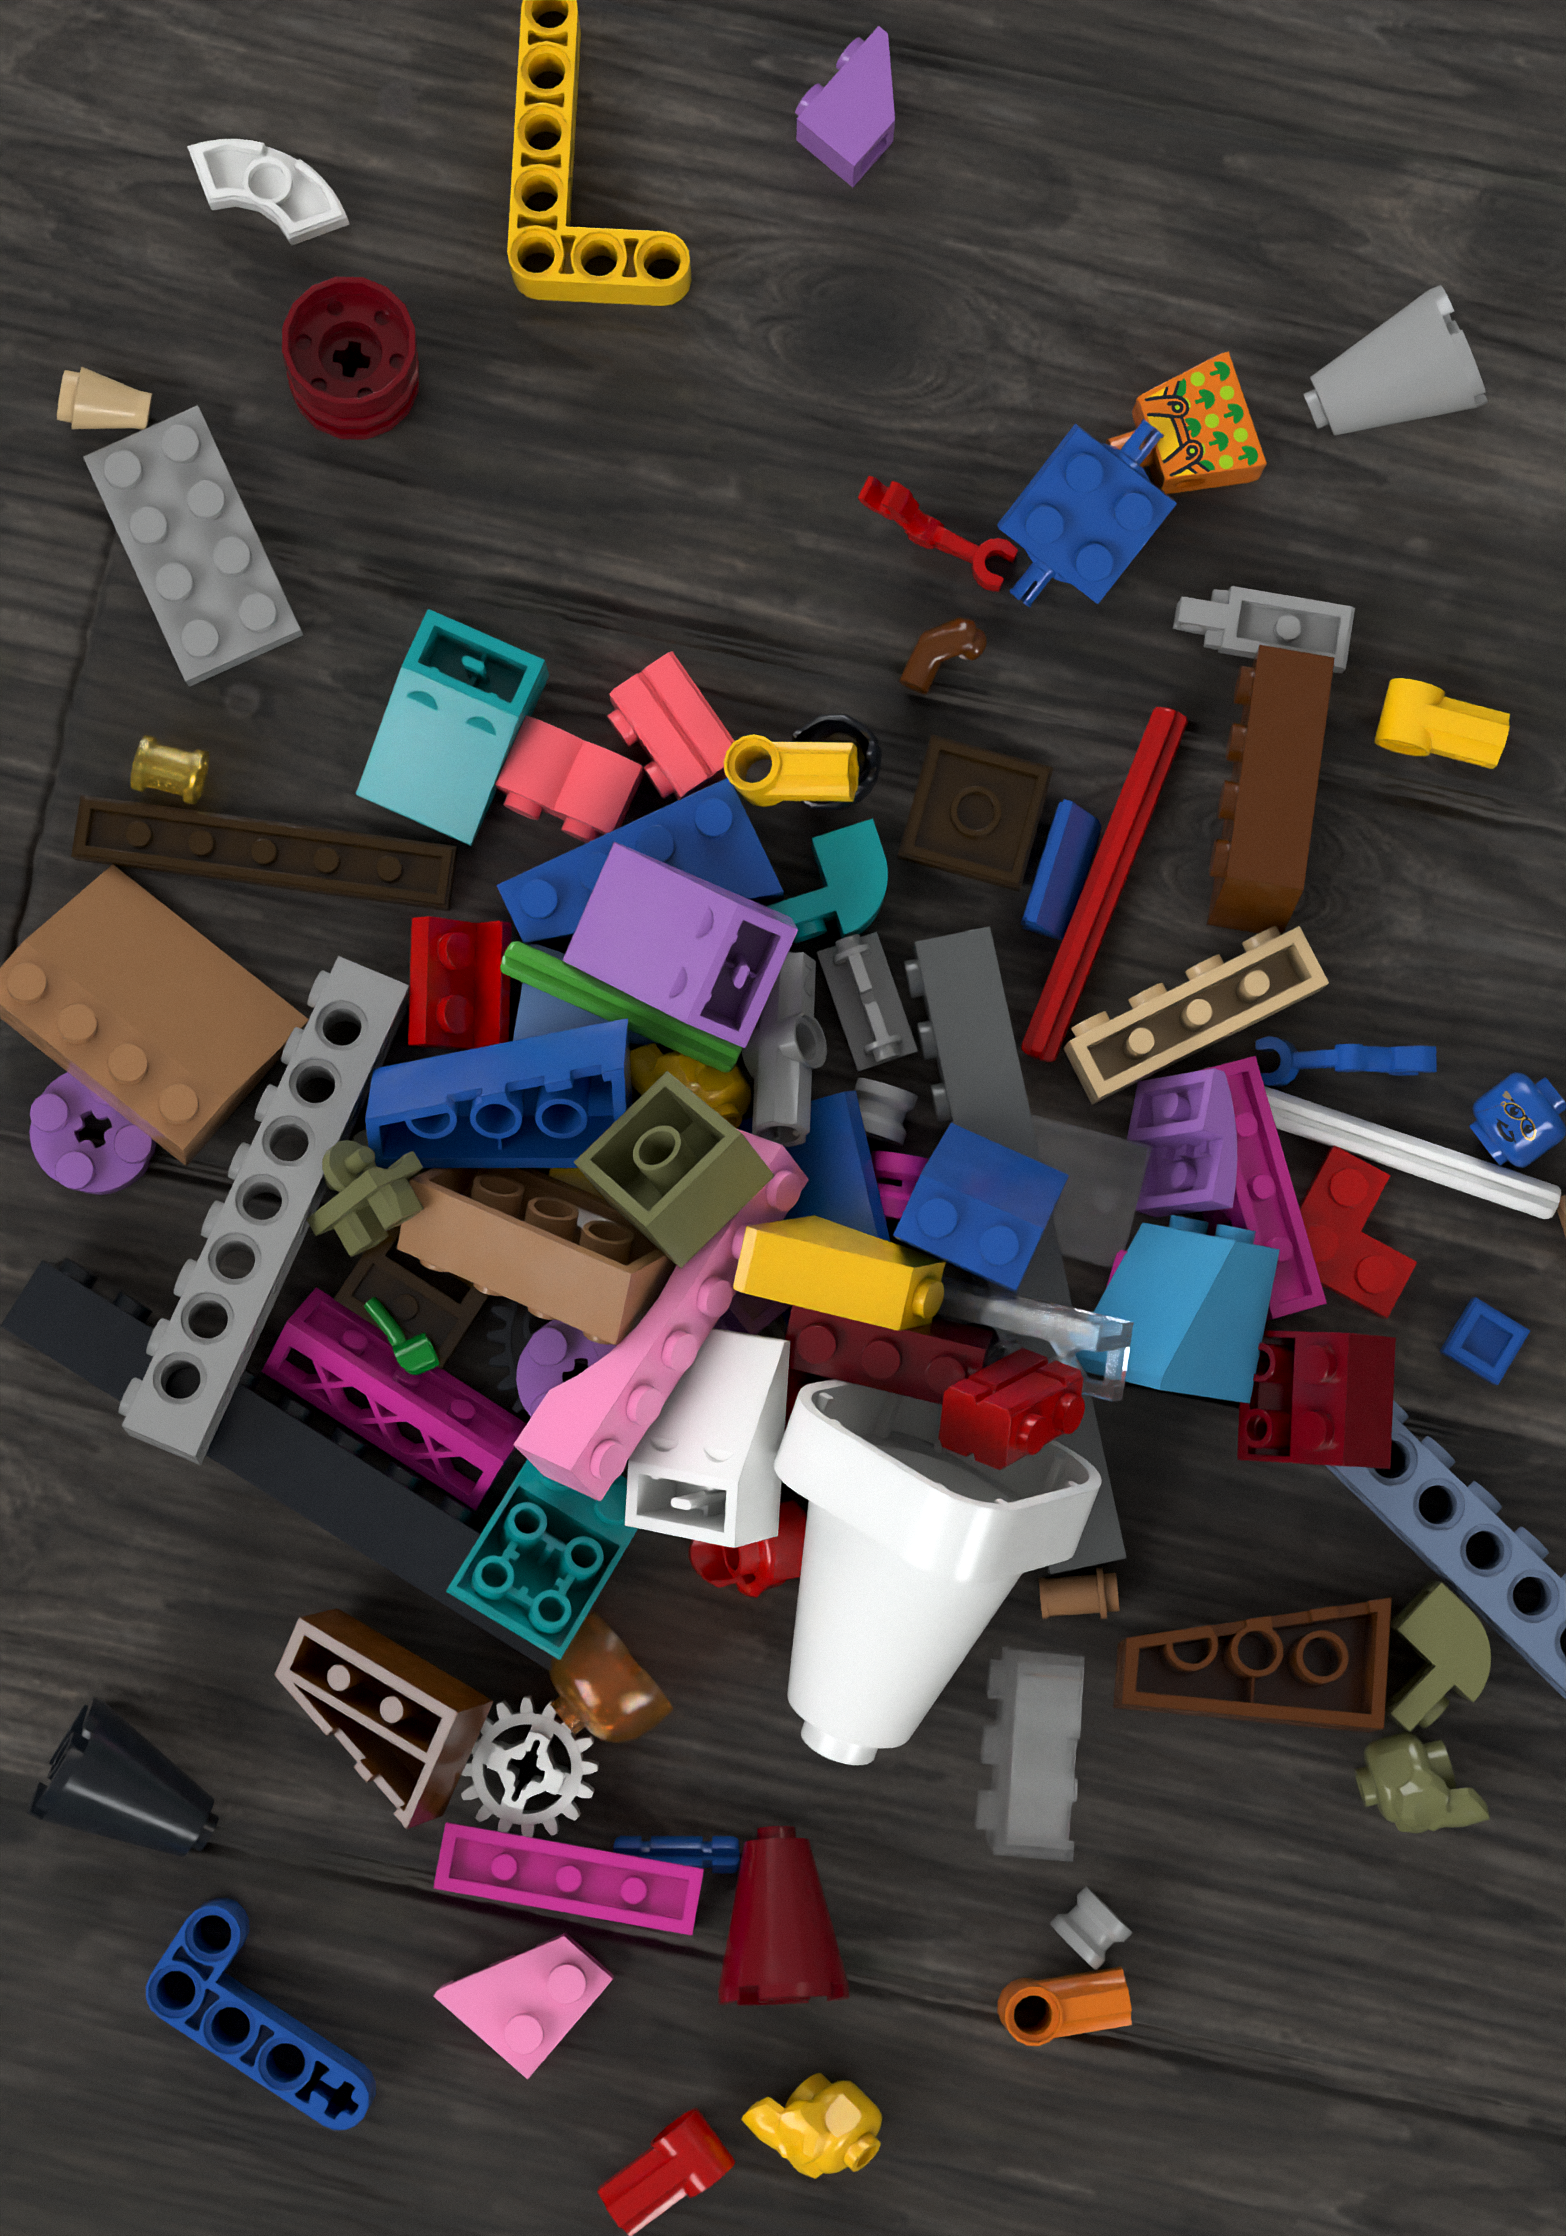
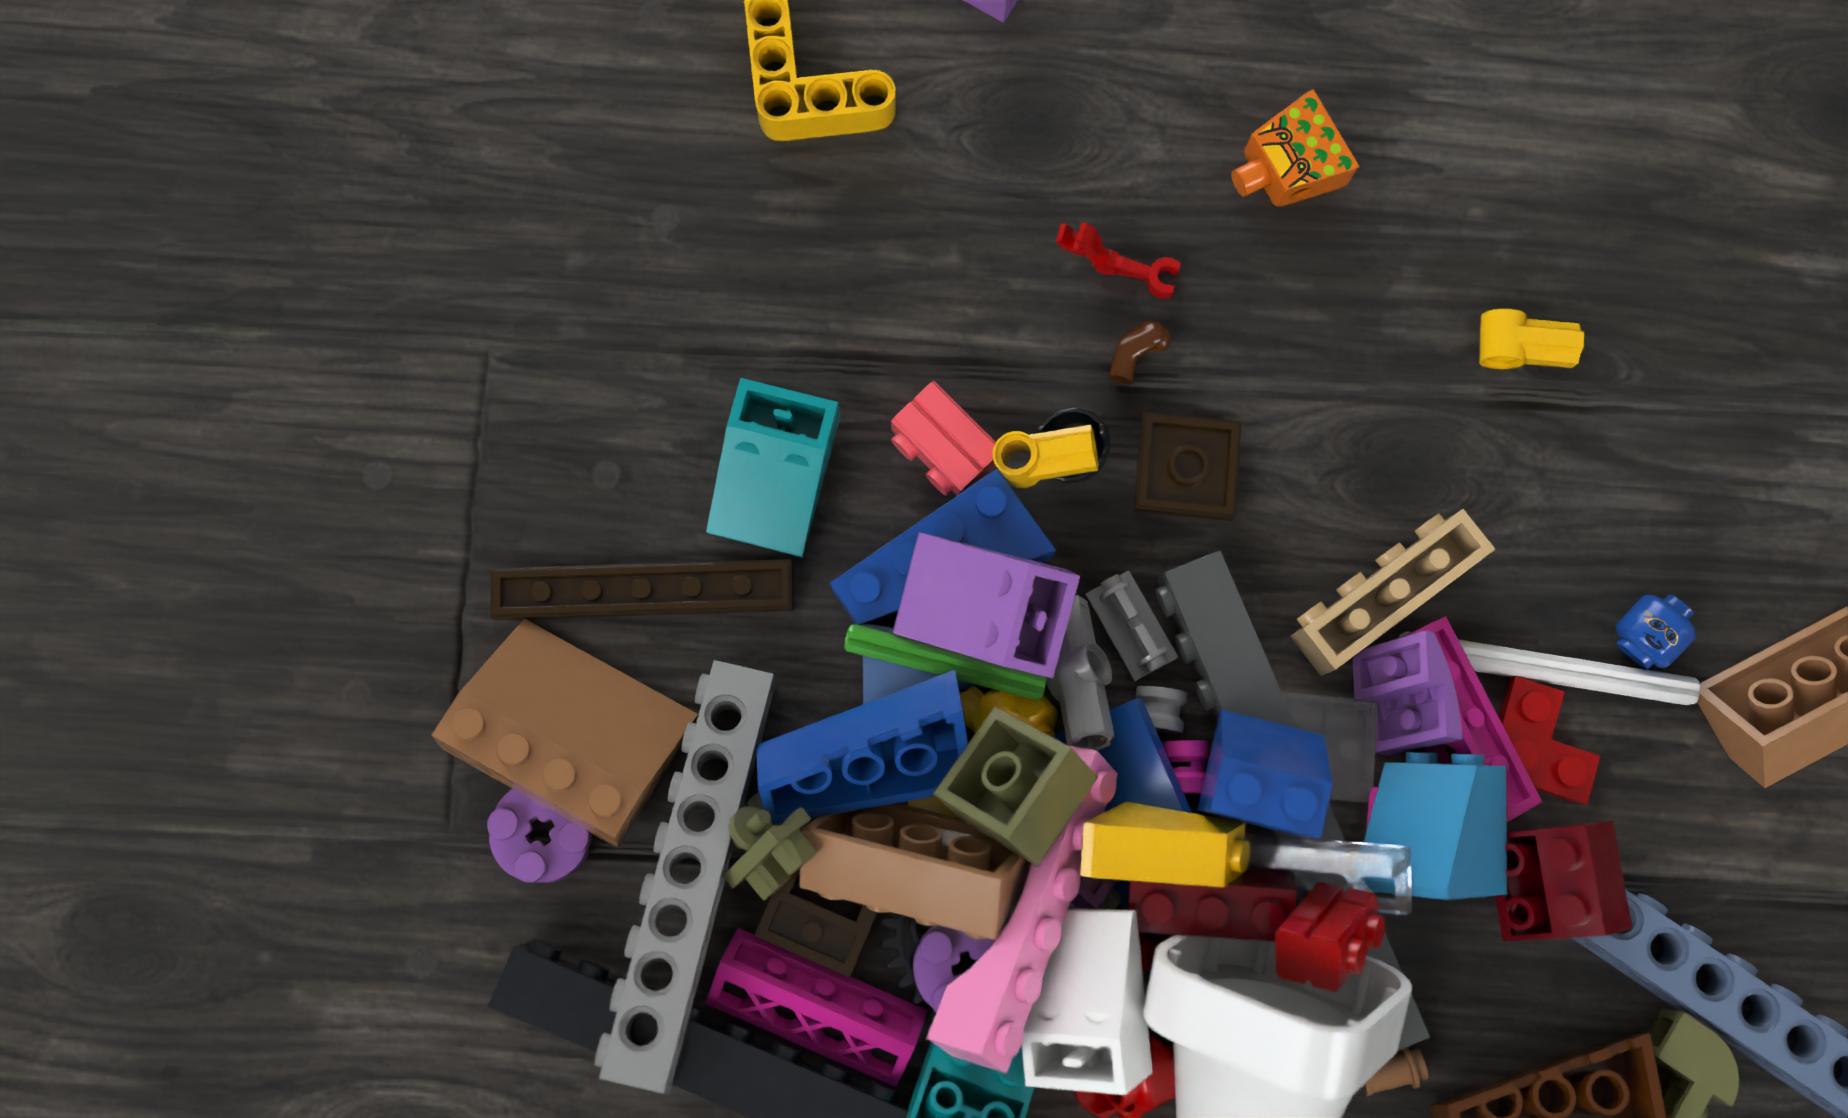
camera: 10 degrees left, 5 degrees down
tan cone [57,367,152,430] -> none
light grey plate [83,405,304,687] -> none
clear yellow bush [131,734,209,804] -> none
white tile [187,139,350,246] -> none
dark red wheel [282,277,419,440] -> none
green hand [364,1297,440,1375] -> none
red bracket [408,916,512,1051] -> none
coral brick [495,715,645,843] -> none
teal brick [767,818,888,943] -> none
blue plate [997,419,1177,607] -> none
red axle [1021,707,1188,1063] -> none
blue slope [1021,799,1101,940] -> none
light grey hinge [1173,586,1355,674] -> none
reddish brown wedge [1207,645,1335,935] -> none
blue piece [1255,1036,1437,1088] -> none
light grey cone [1303,285,1488,435] -> none
blue tile [1439,1297,1530,1385] -> none

